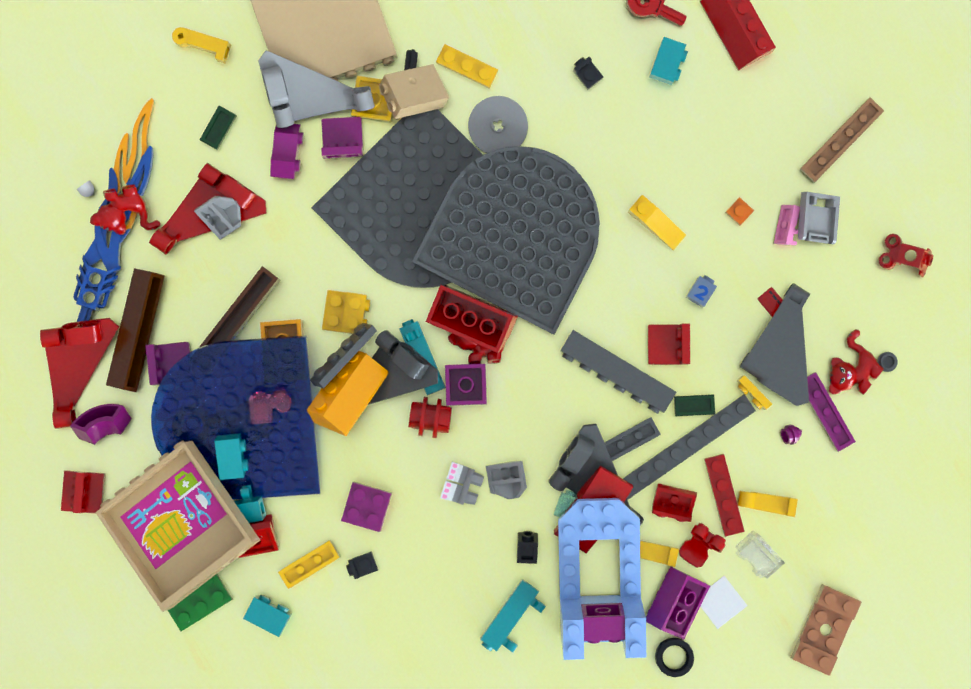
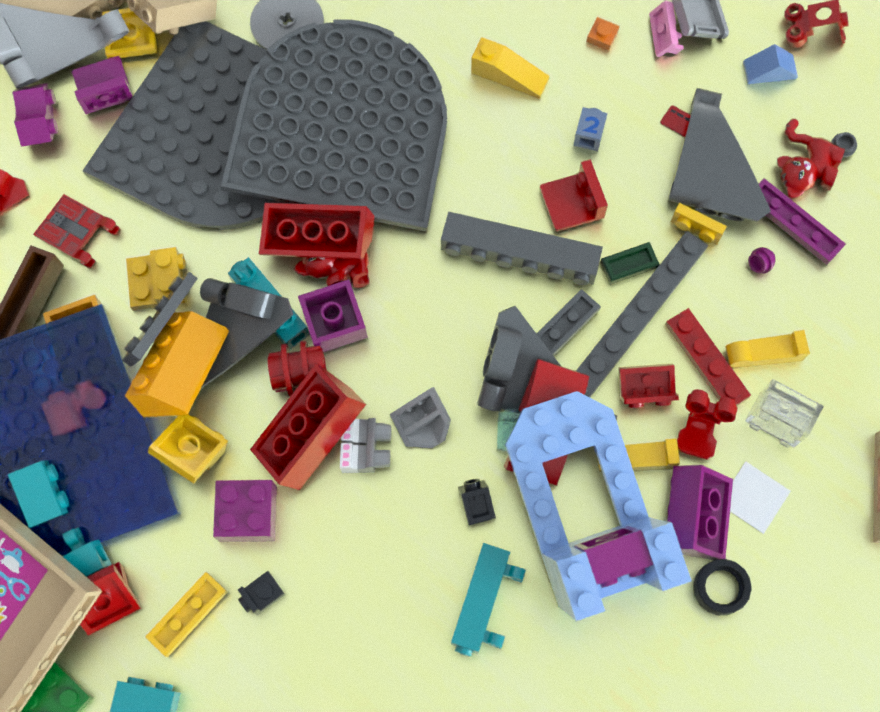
camera: 20 degrees left, 15 degrees down
none -> red flag [33,194,120,269]
none -> yellow plate [148,414,228,484]
none -> red slope [250,364,367,490]
none -> medium blue slope [743,44,798,84]

